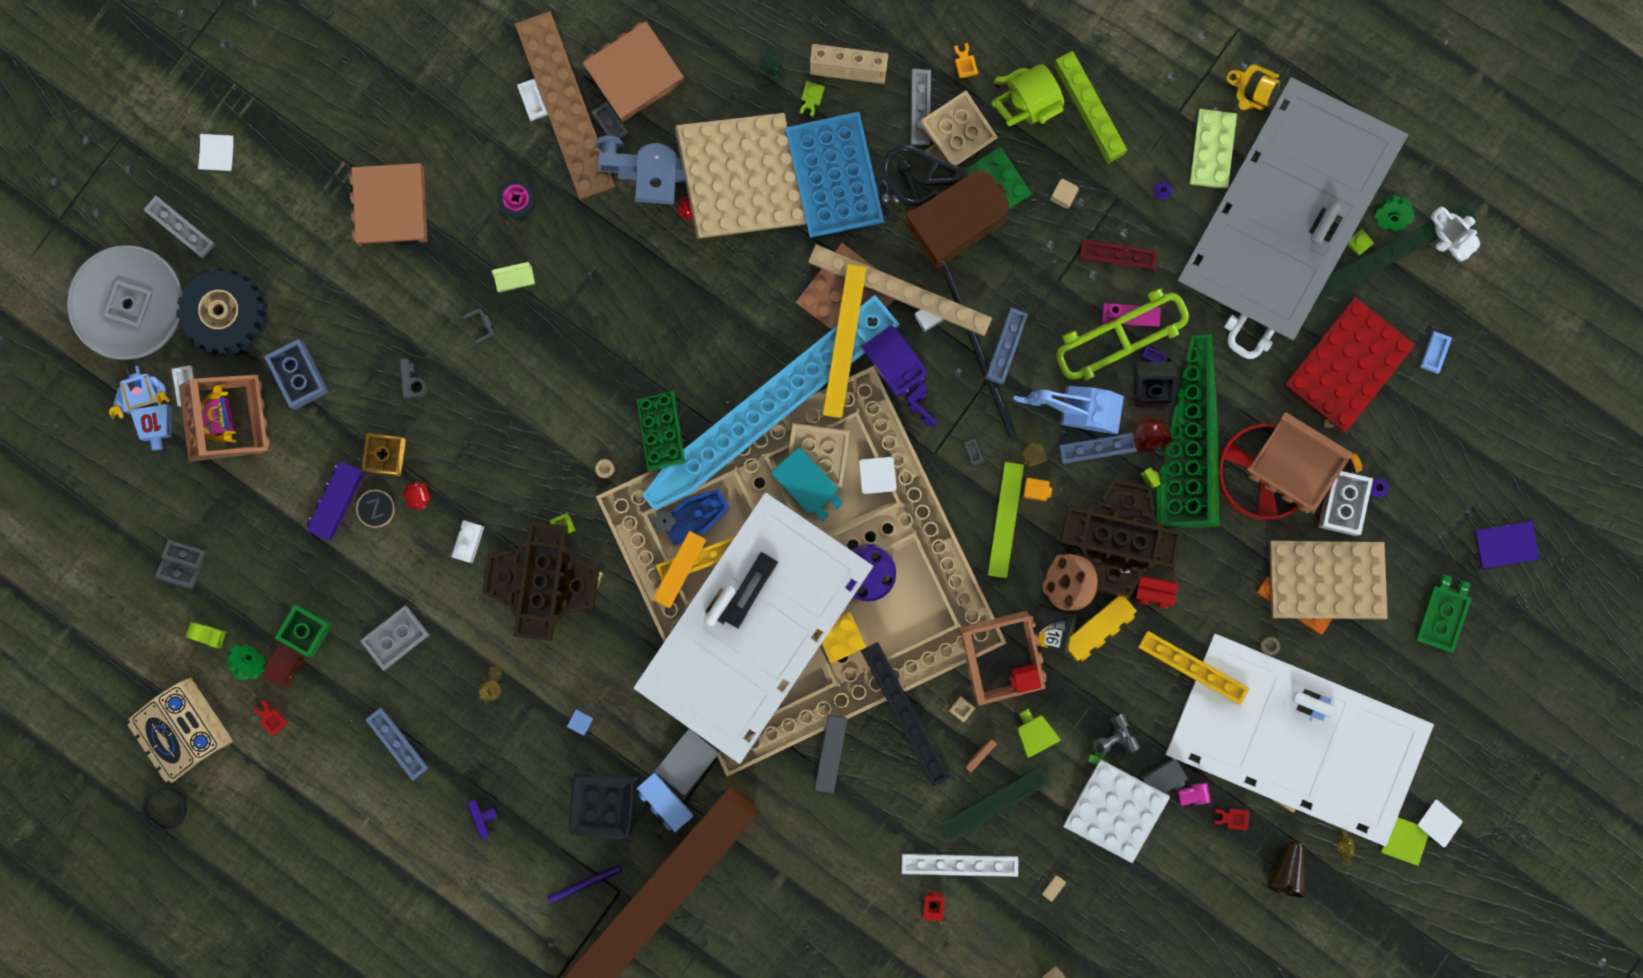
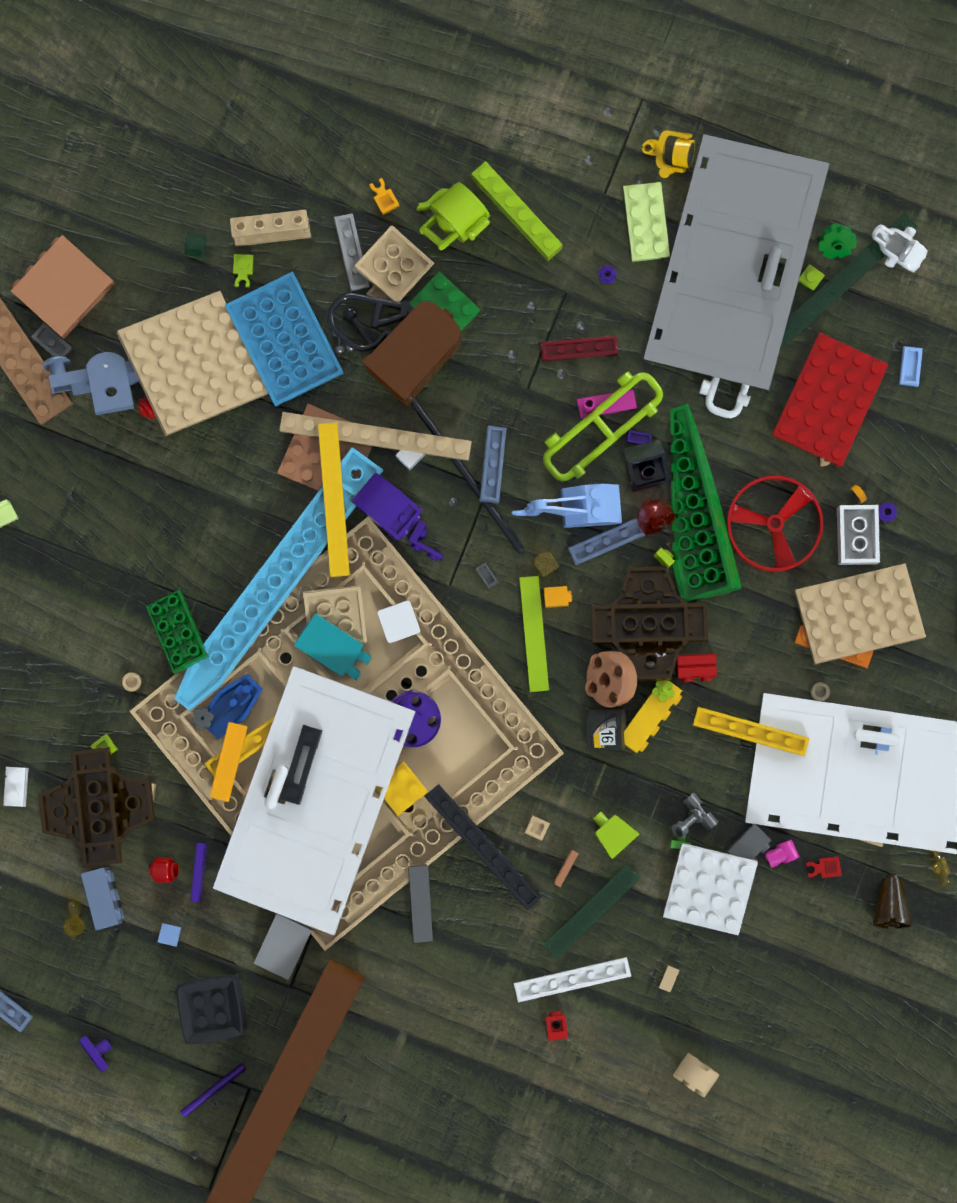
camera: 15 degrees left, 0 degrees up
light blue brick [637,772,694,832] -> none
nougat window [959,611,1046,706] -> none
red brick [1009,665,1041,693] -> none
tan piece [1050,179,1079,208] -> none
nougat panel [1247,412,1352,514] -> none
none -> sand blue brick [81,867,125,930]
none -> red head [149,858,179,883]
none -> dark purple tile [190,843,208,902]
none -> lime plant [652,681,674,702]

